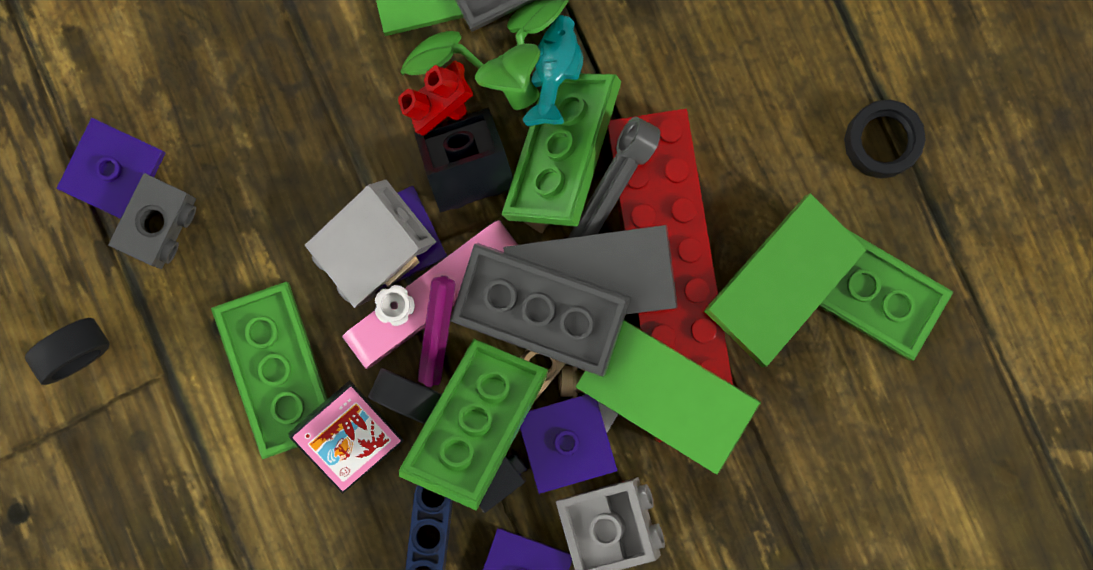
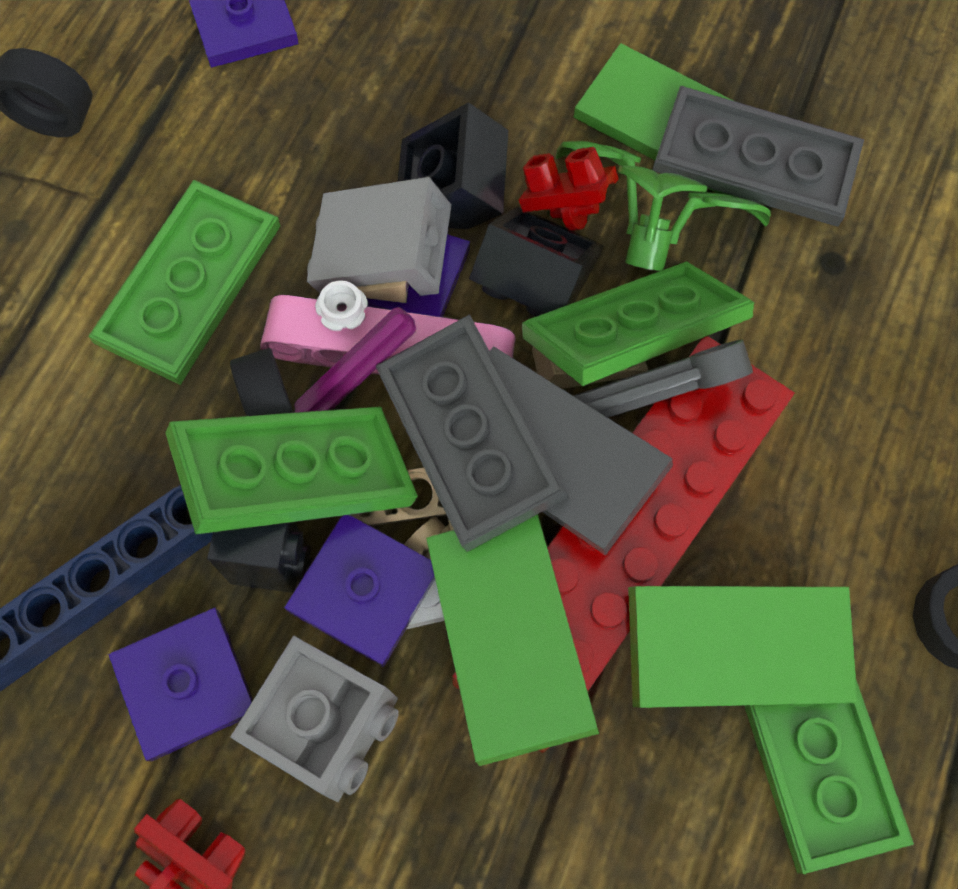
camera: 40 degrees right, 15 degrees down
dark grey brick [108,173,197,269] -> none
tile [288,380,404,494] -> none
teal animal [523,15,583,126] -> none
none -> black slope [397,102,509,229]

